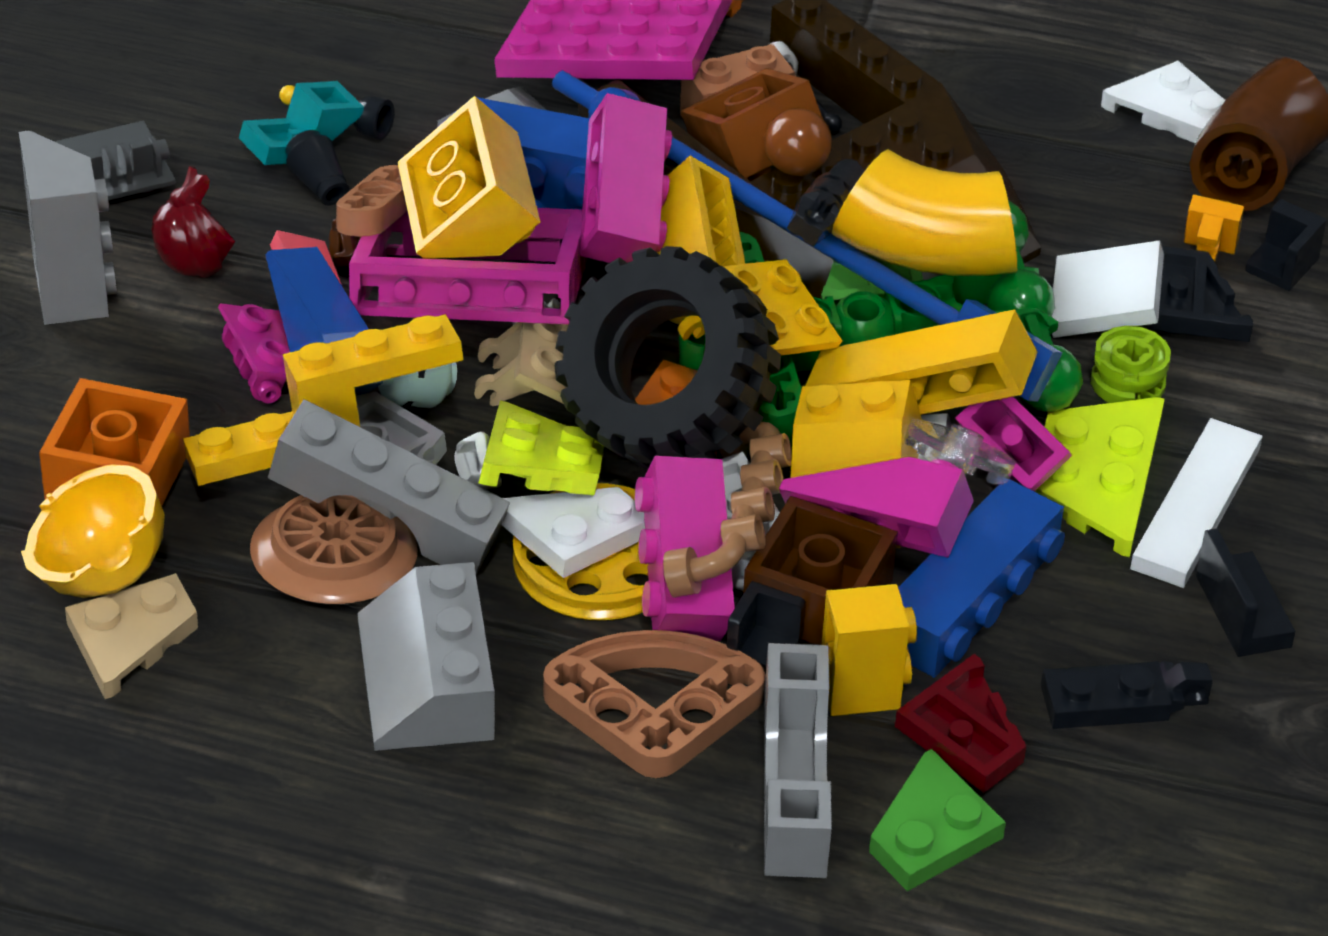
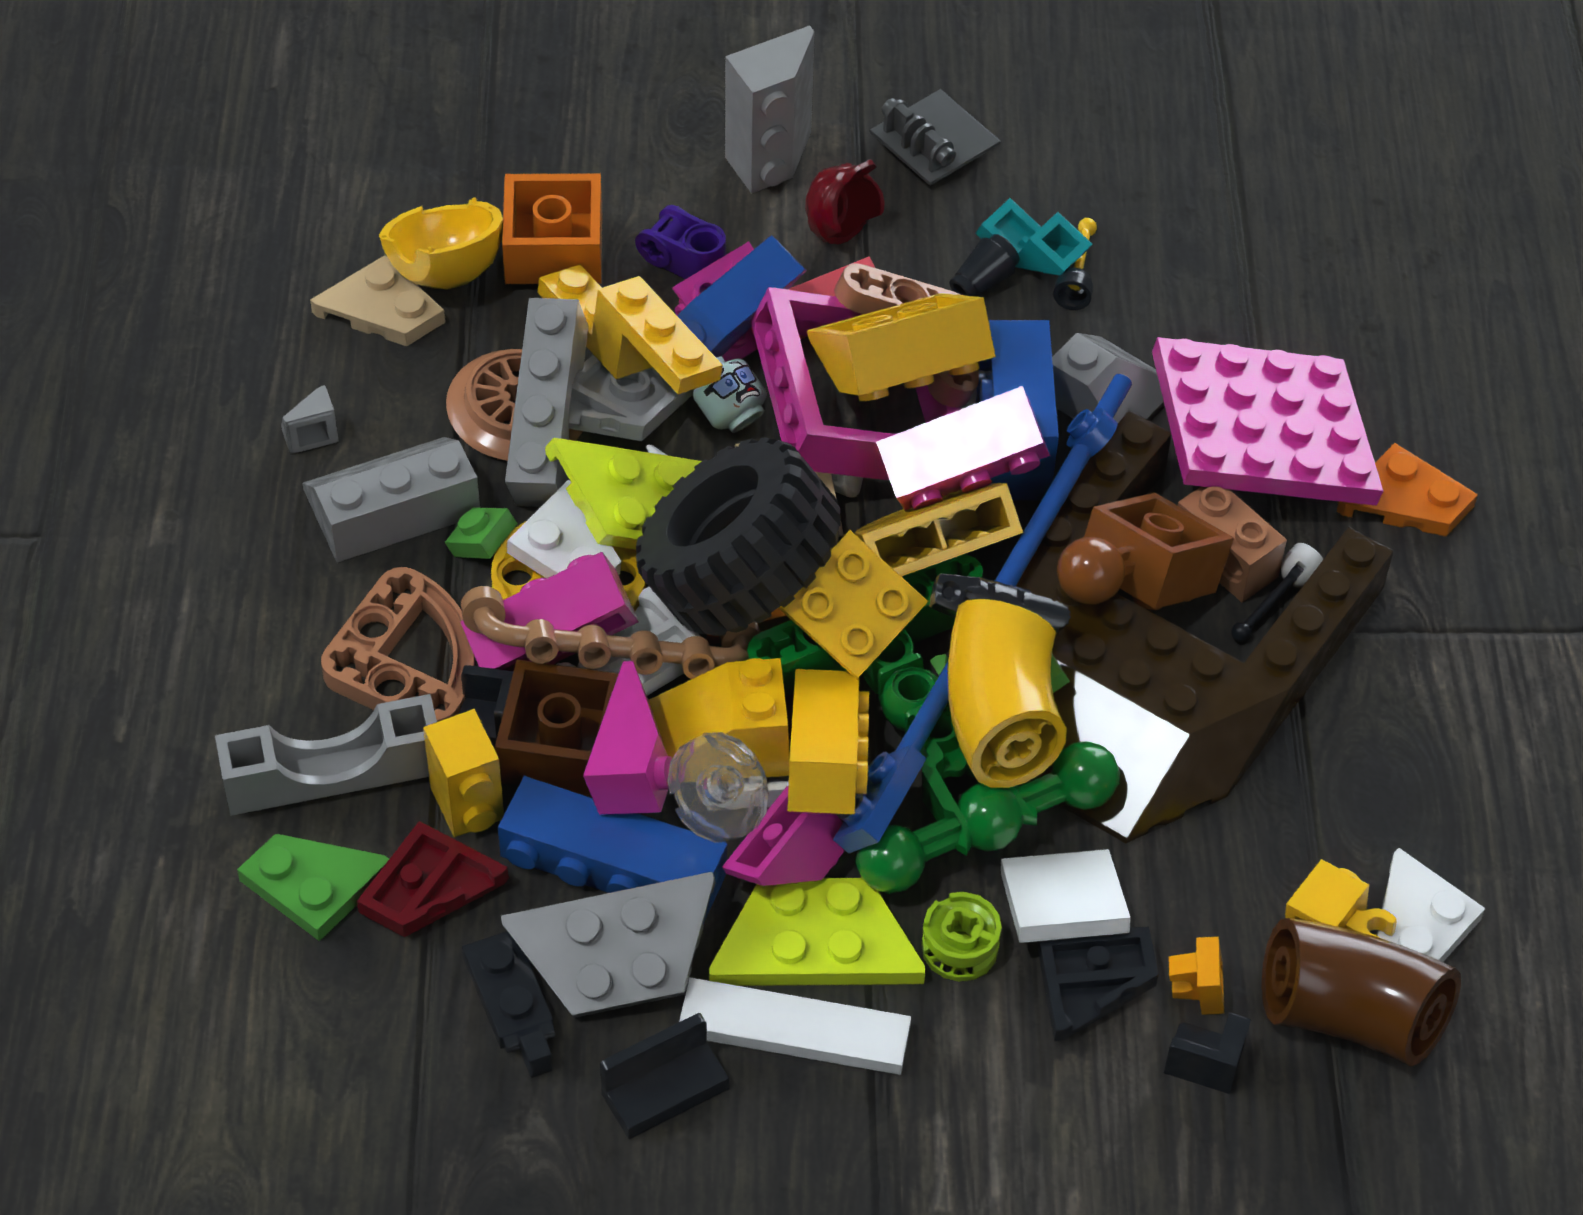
camera: 75 degrees right, 10 degrees up
none -> light grey slope [281,385,339,454]
none -> bright green plate [445,507,518,559]
none -> light grey wing [501,872,716,1018]
none -> dark purple piece [635,205,727,279]
none -> yellow brick [1285,859,1397,938]

